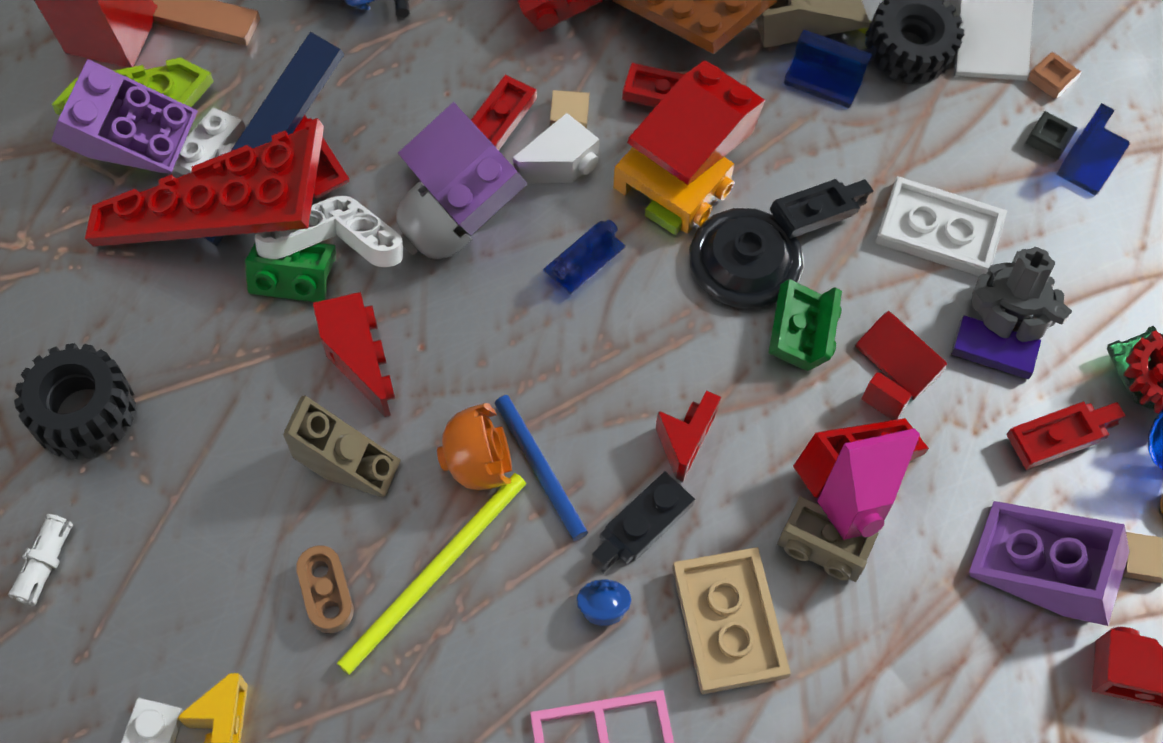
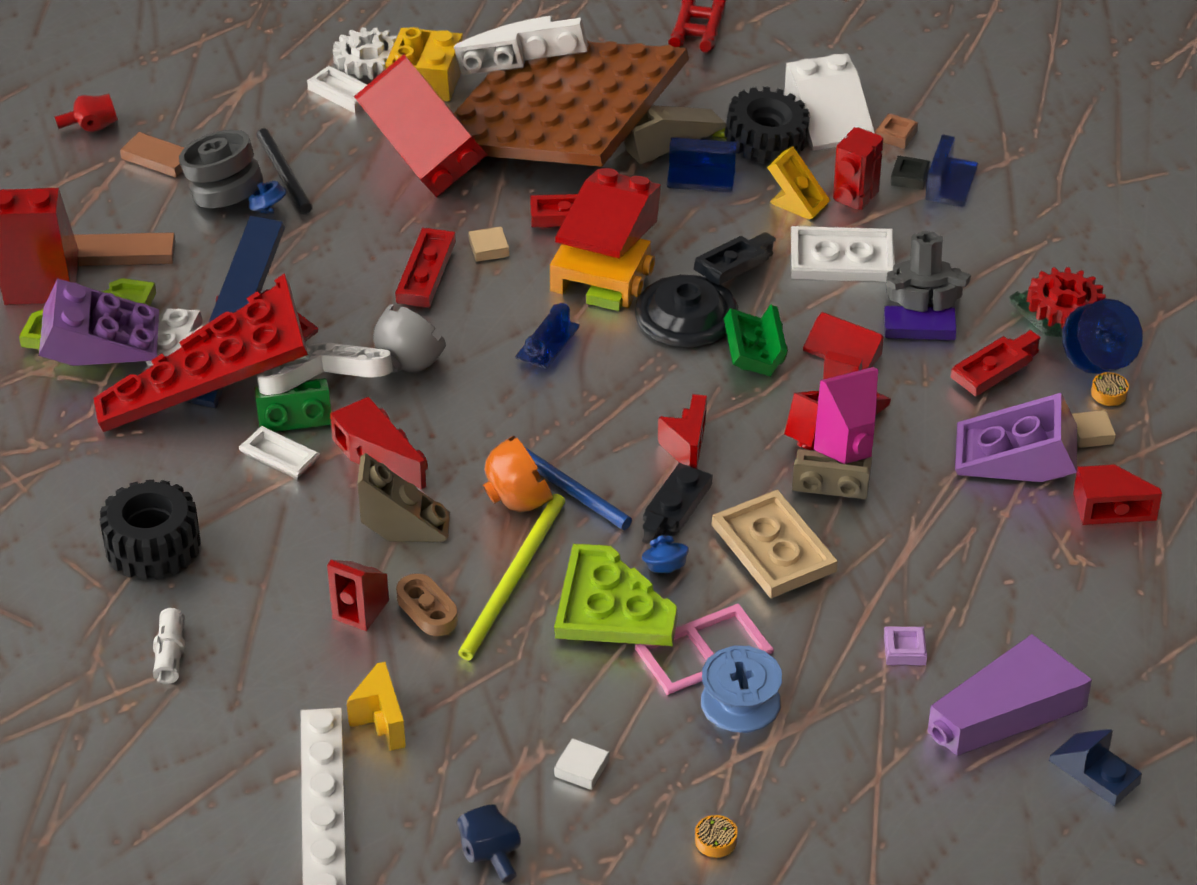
camera: 15 degrees left, 20 degrees down
medium lavender slope [398,102,528,235] -> none
white slope [513,113,599,183] -> none
none -> white tile [239,426,320,480]
none -> red slope [327,560,389,631]
none -> lime plate [554,544,678,646]
none -> yellow slope [767,146,831,220]
none -> red brick [833,127,884,210]

